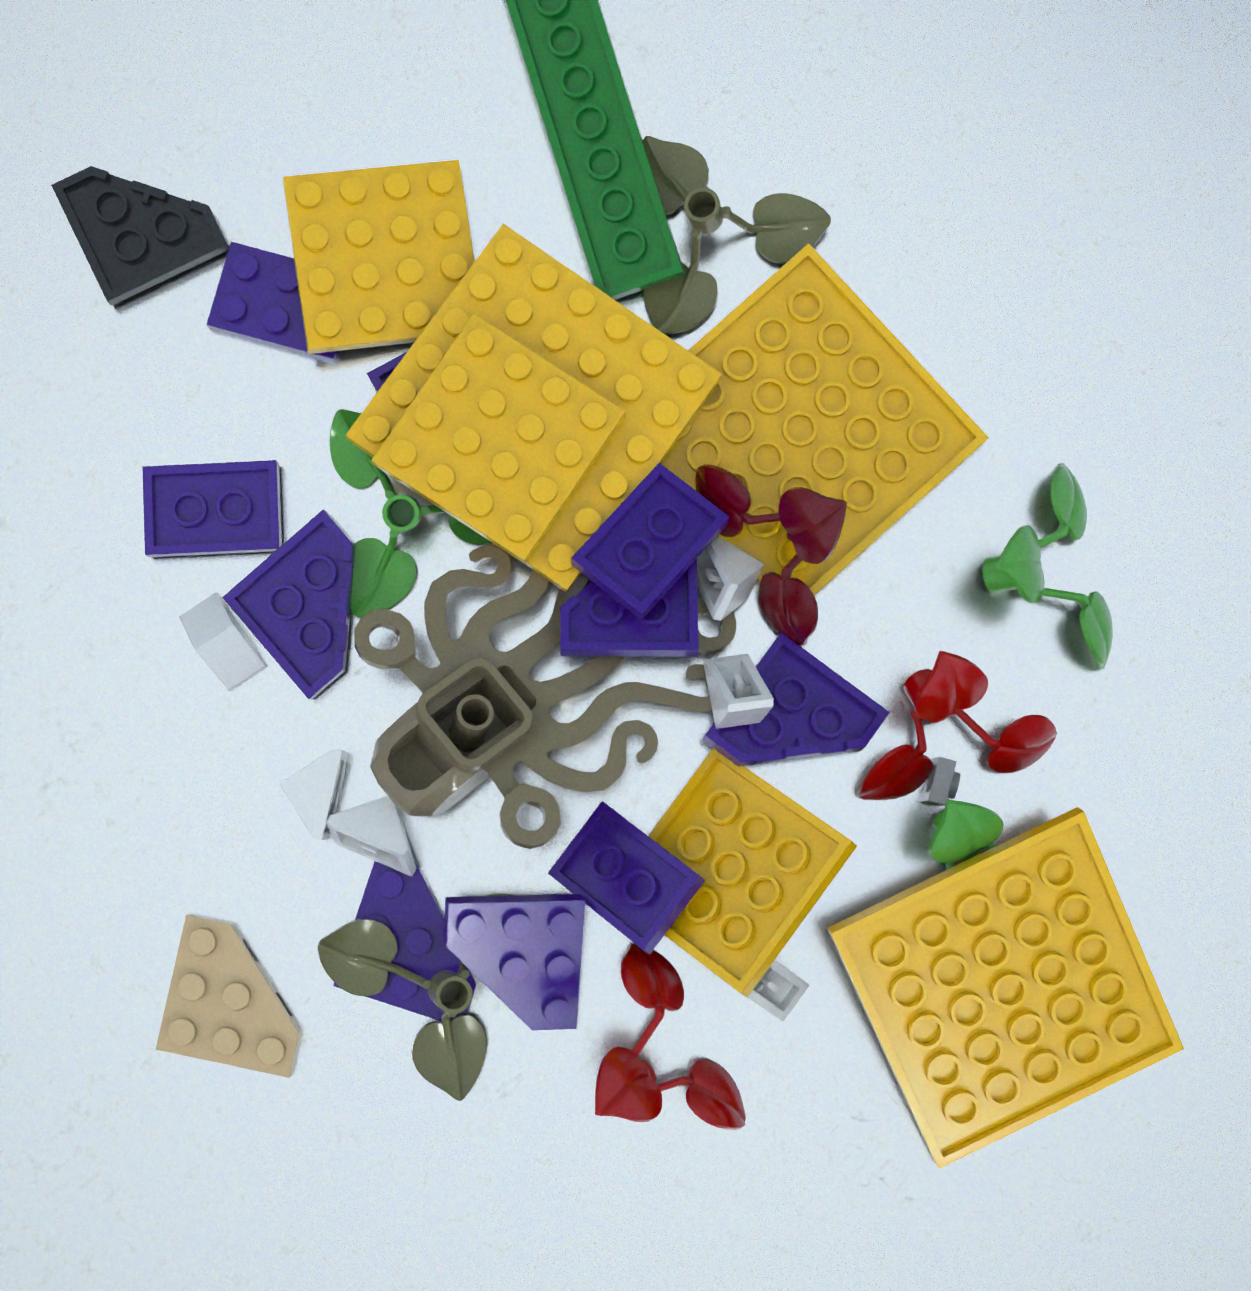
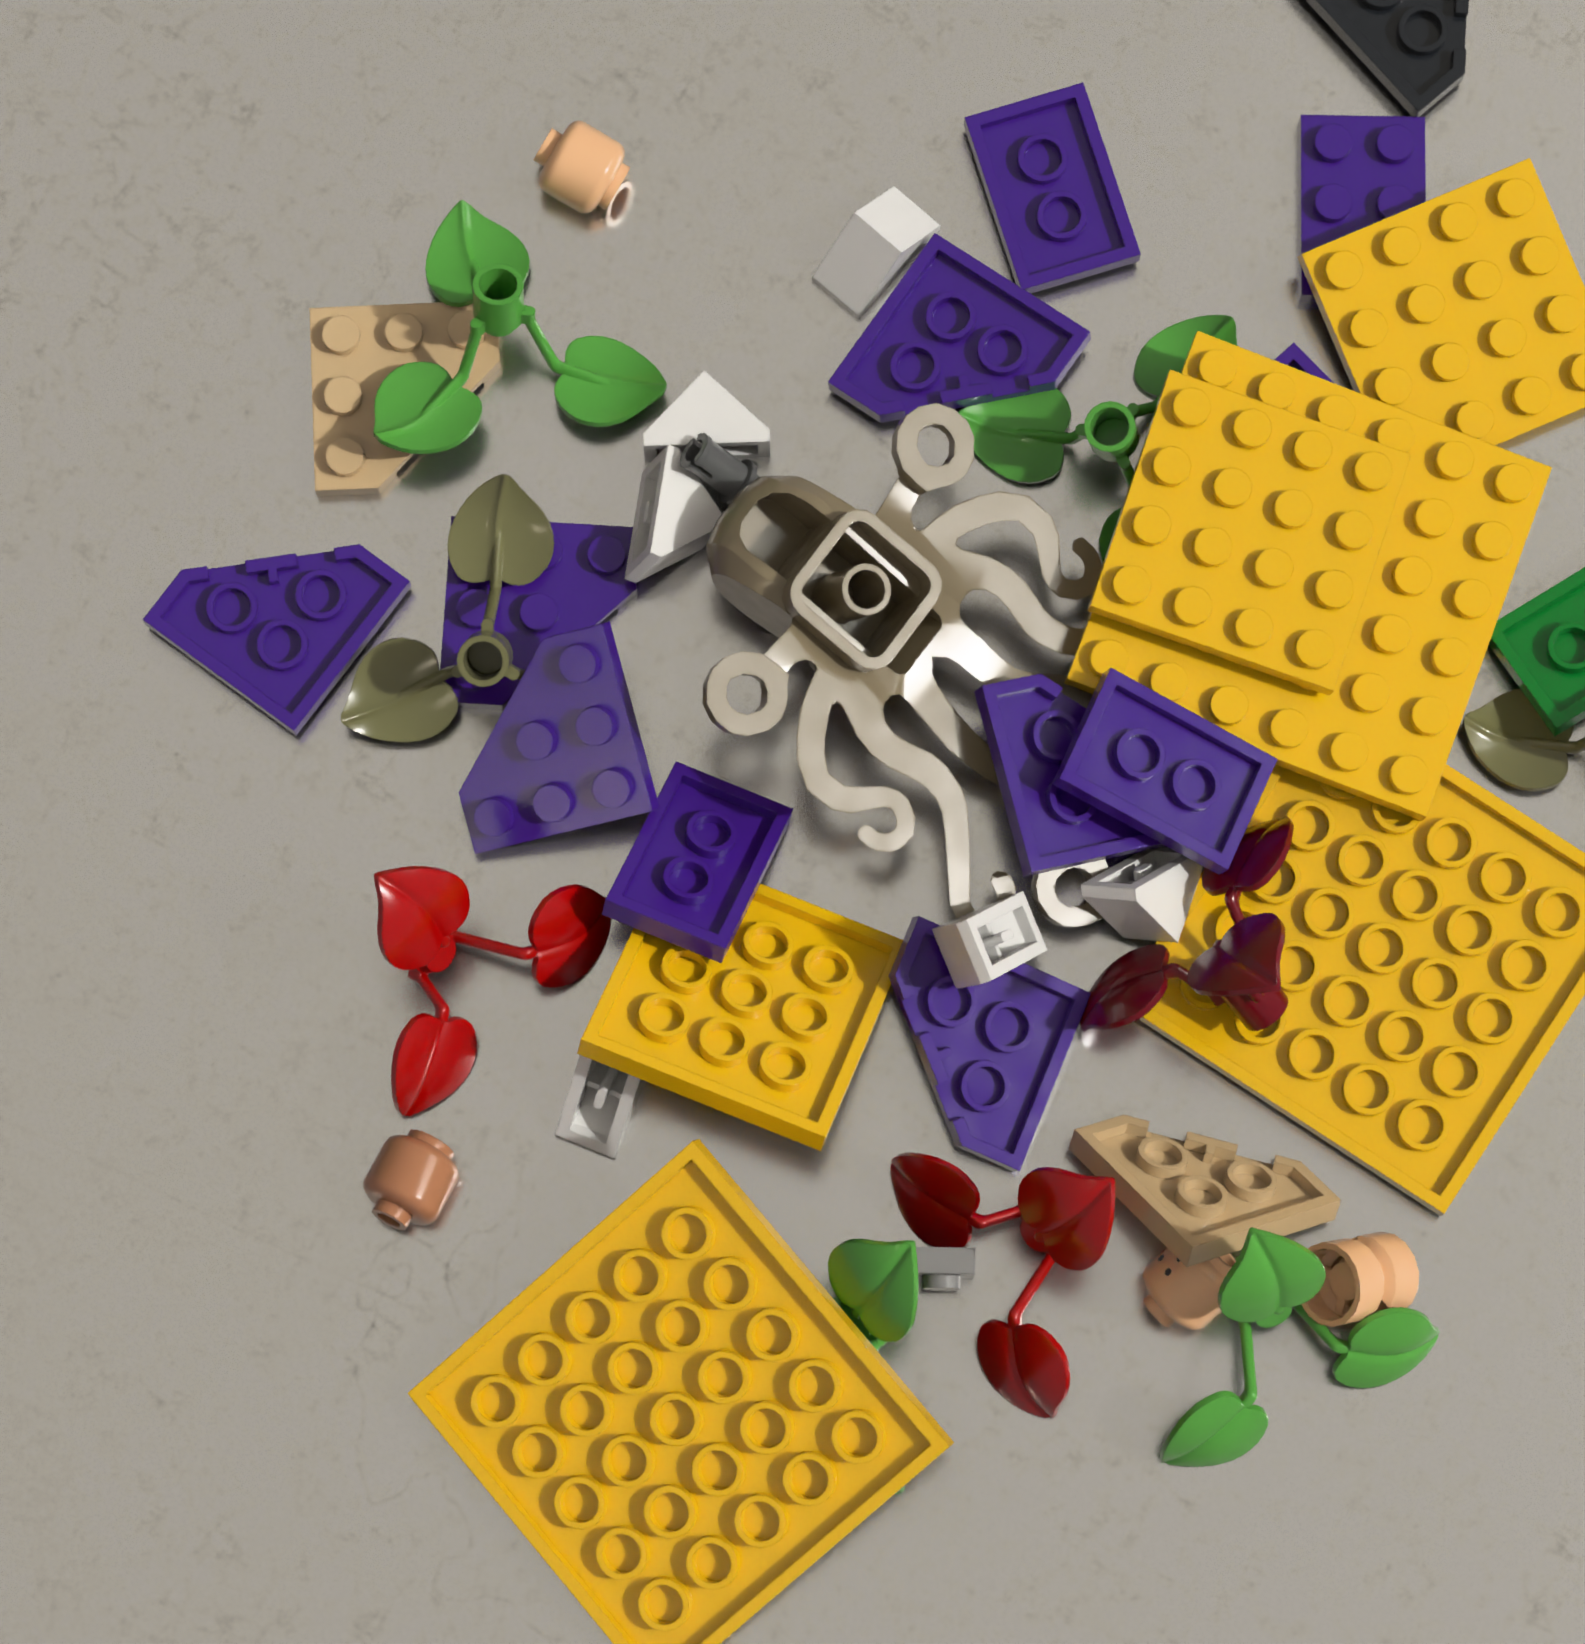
camera: 75 degrees right, 5 degrees down
none -> dark purple plate [142,544,412,735]
none -> nougat head [363,1129,459,1230]
none -> bright green plant [373,200,667,454]
none -> light nougat head [533,120,630,214]
none -> dark grey axle [680,433,760,505]
none -> tan plate [1069,1115,1341,1267]
none -> light nougat head [1143,1247,1236,1330]
none -> light nougat wheel [1301,1232,1419,1327]

